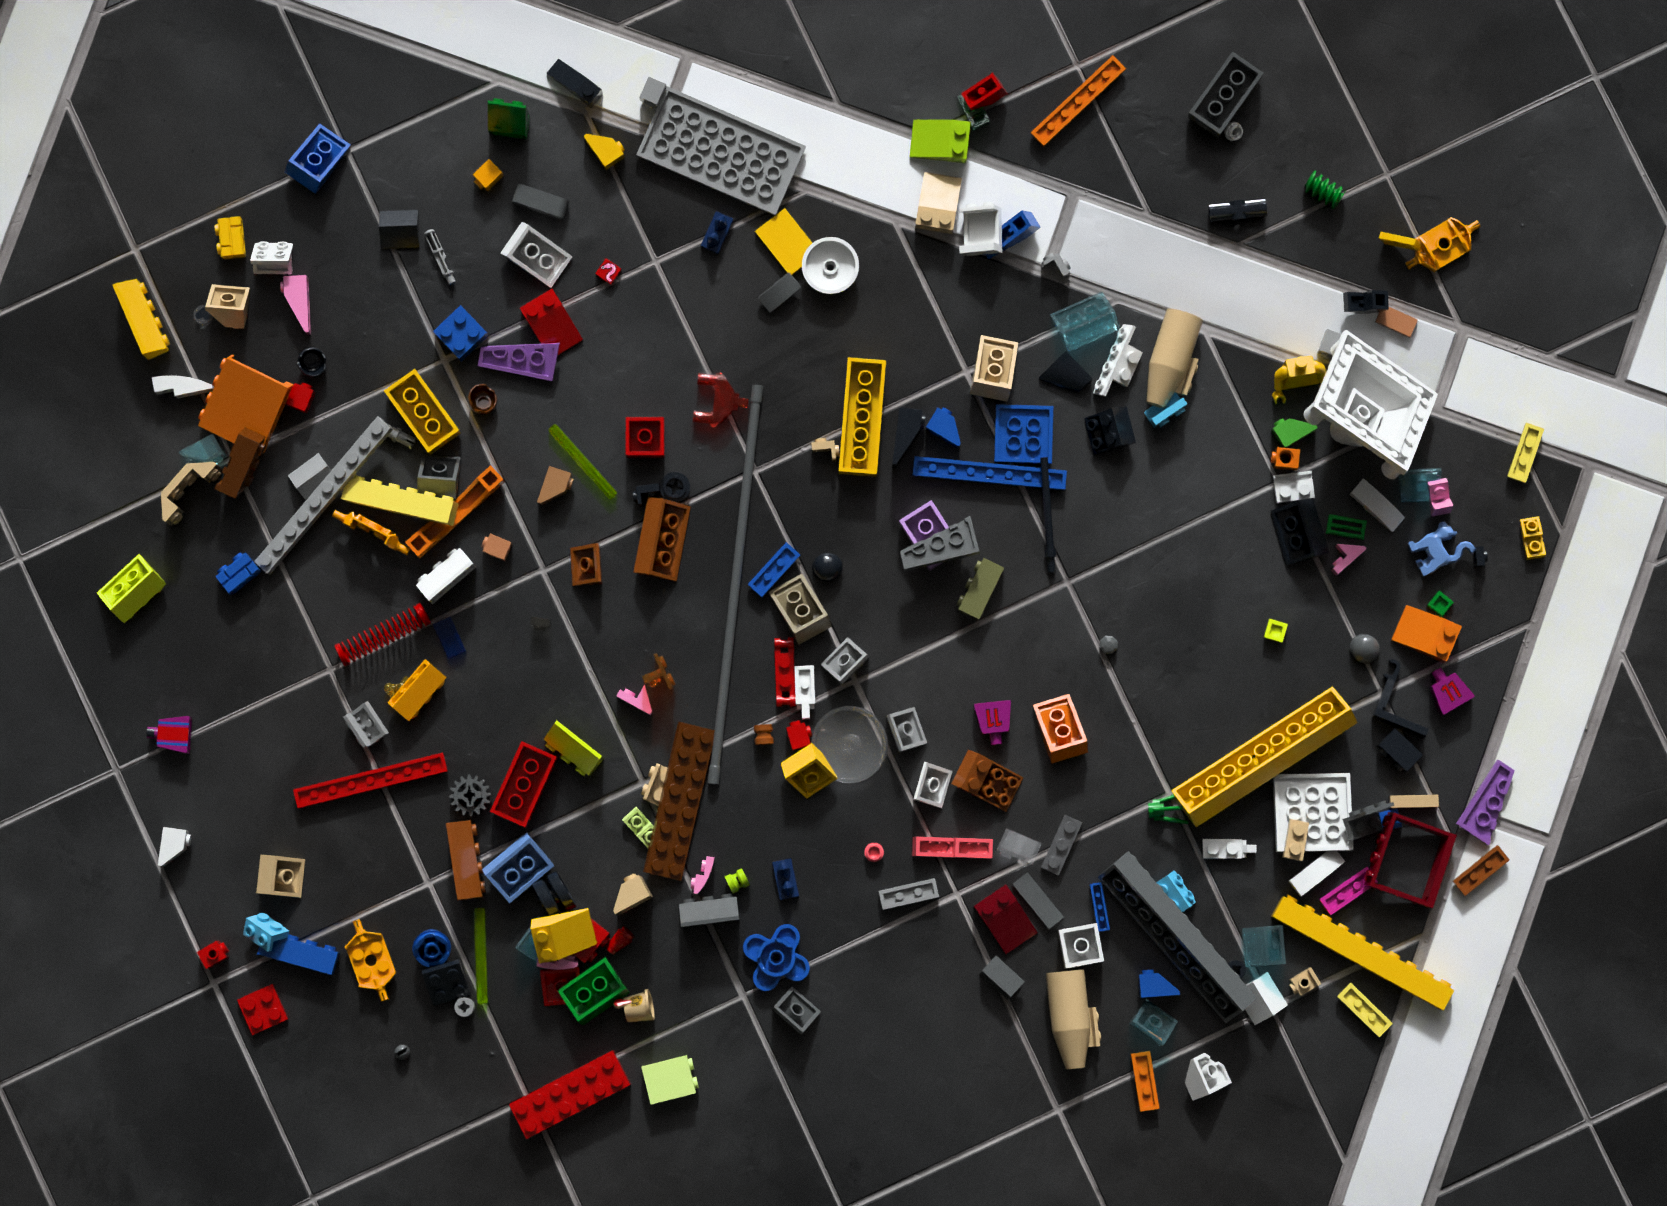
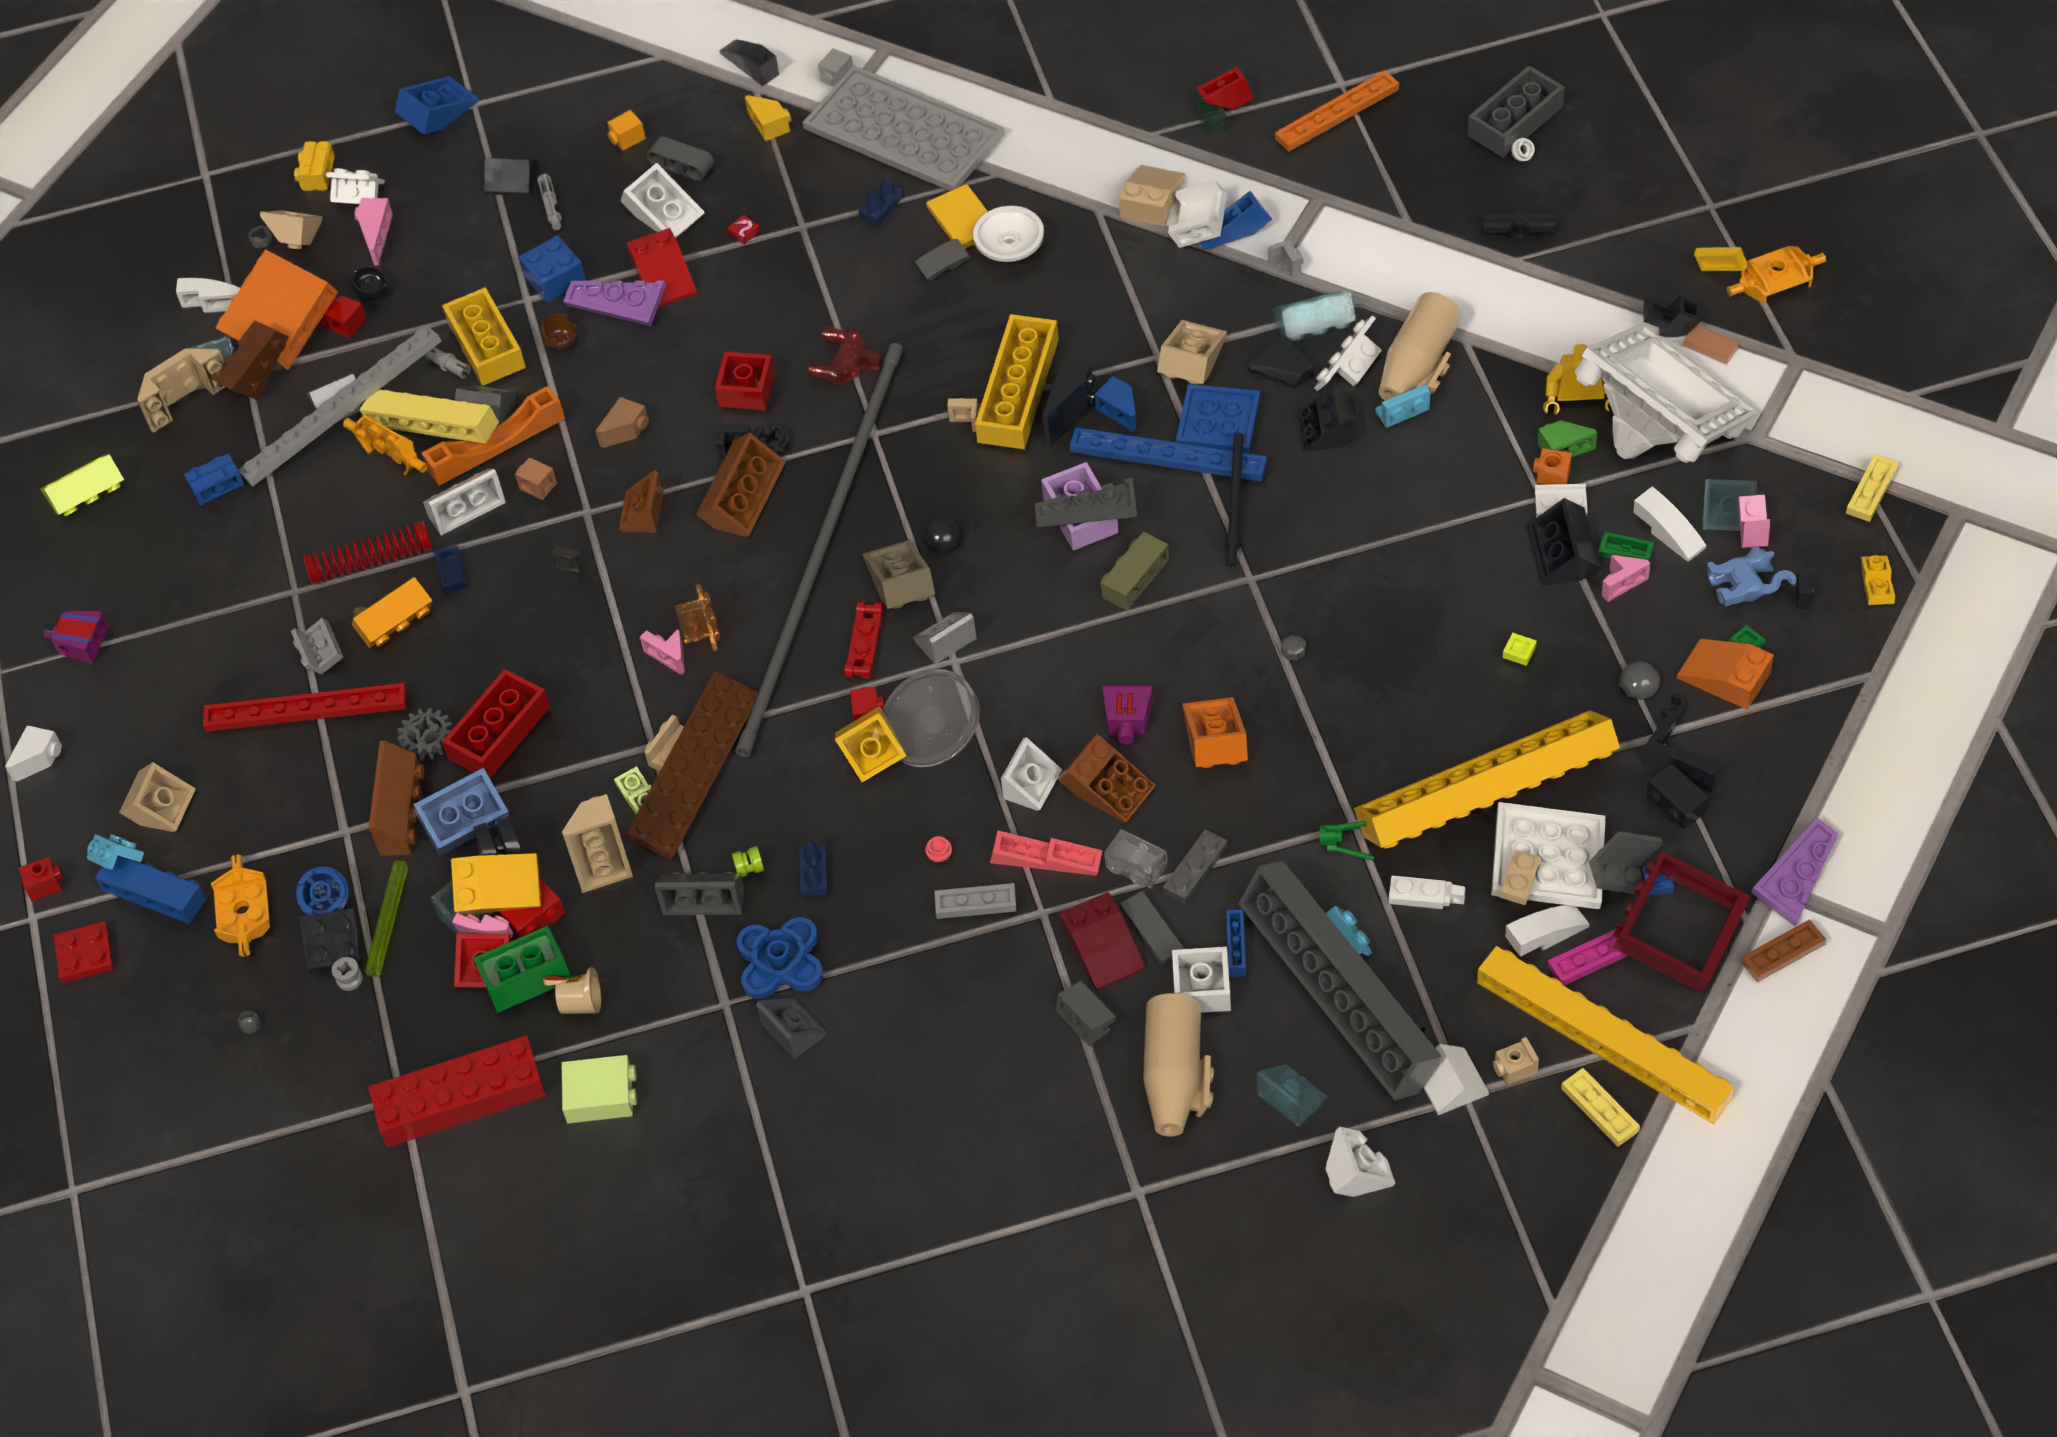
camera: 15 degrees right, 30 degrees down
yellow slope [113,279,170,360] -> none
green slope [488,98,530,139] -> none
neon yellow slope [544,720,604,776] -> none
clear neon green axle [549,424,617,500] -> none
red cone [606,926,634,955] -> none
bright pink slope [691,856,715,894] -> none
blue plate [748,542,801,598] -> none
dark orange wheel [754,724,774,745] -> none
white hinge [795,665,815,719] -> none
light grey slope [886,707,927,753] -> none
lime slope [909,120,970,163] -> none
orange plate [1131,1051,1159,1112] -> none
blue slope [1138,969,1180,998] -> none
clear light blue slope [1242,925,1286,967] -> none
green piece [1304,170,1346,209] -> none
tan piece [1389,795,1439,808] -> none
magenta torso [1430,667,1475,716] -> none

